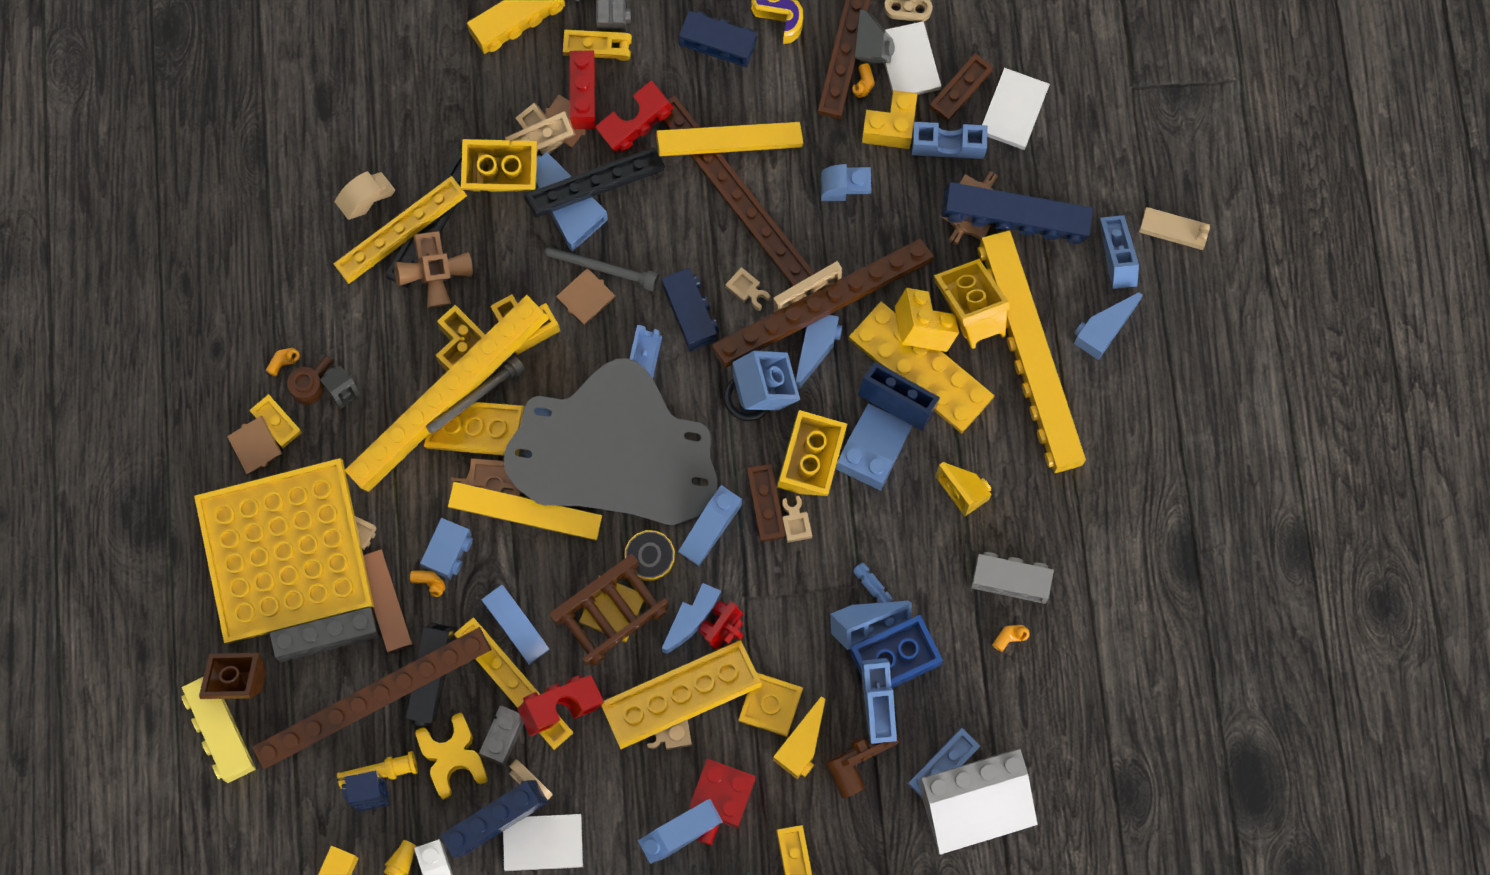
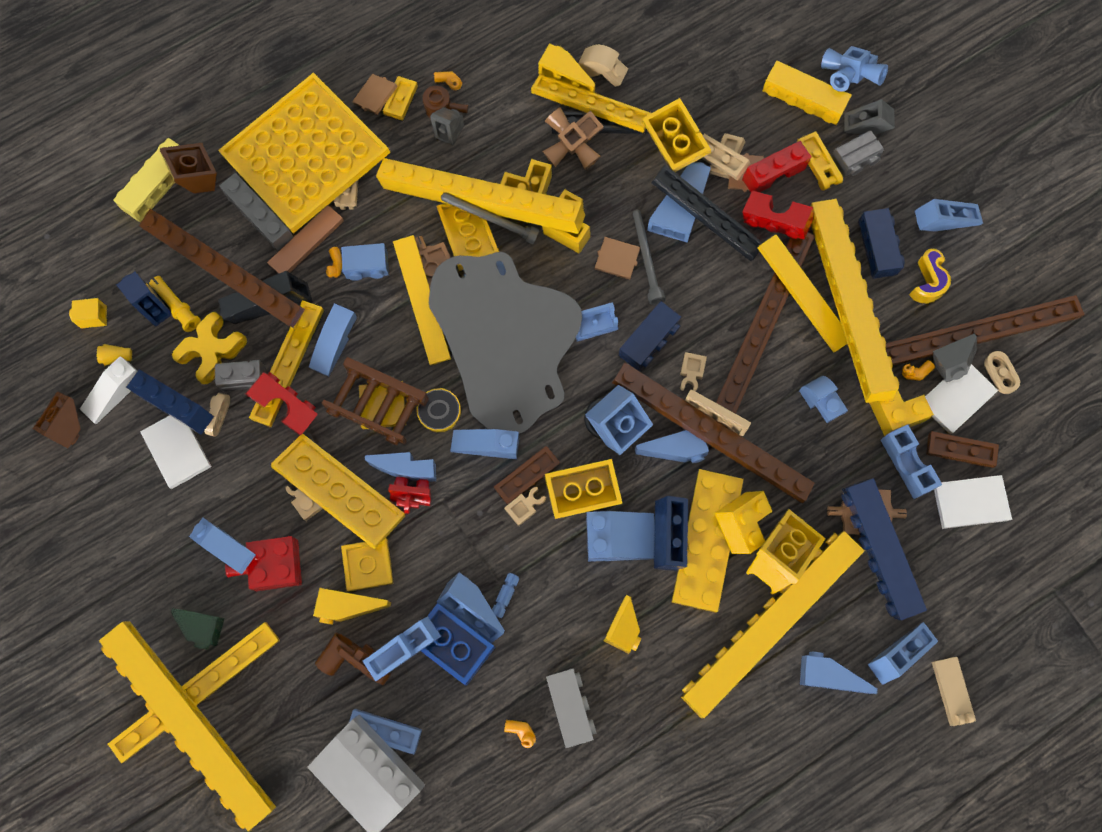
camera: 65 degrees right, 0 degrees up
none -> yellow slope [538,43,595,93]
none -> yellow brick [811,199,899,403]

